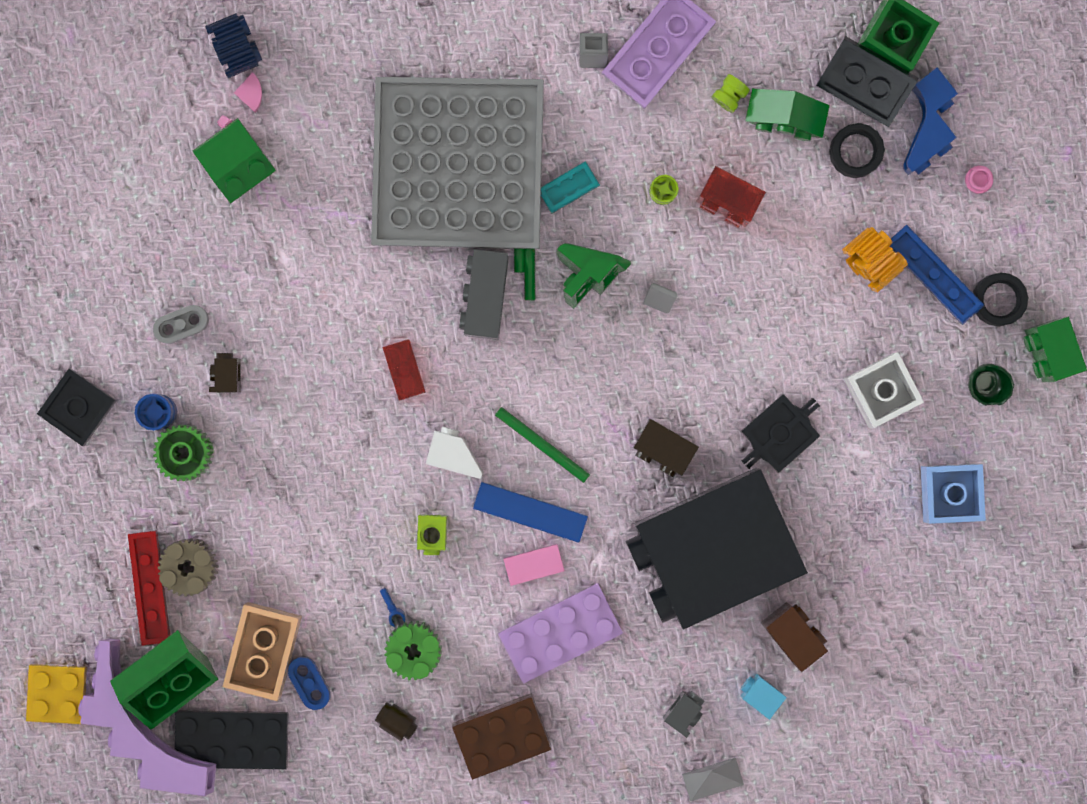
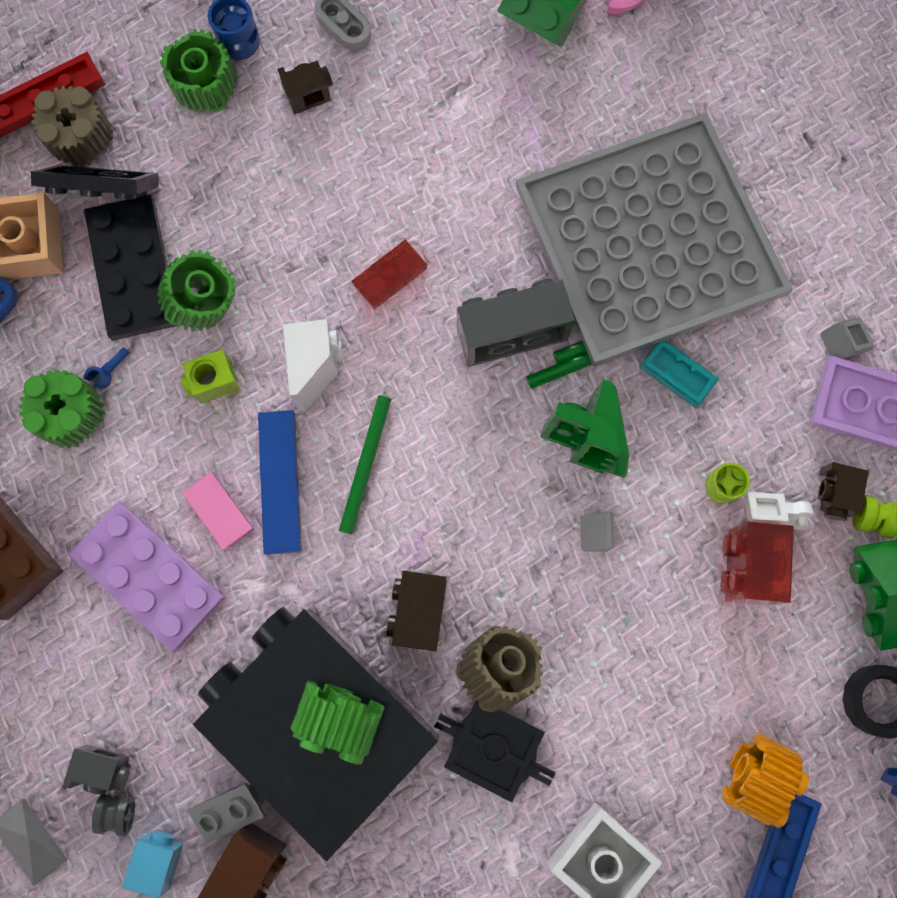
camera: 70 degrees right, 10 degrees down
none -> black plate [30,165,159,200]
none -> black plate [84,194,177,341]
none -> dark grey wheel [92,794,135,837]
none -> bright green brick [157,250,236,331]
none -> light grey hinge [187,782,266,843]
none -> bright green brick [291,681,384,764]
none -> dark tan brick [456,625,543,712]
none -> white plate [745,492,814,531]
none -> dark brown brick [818,462,869,521]

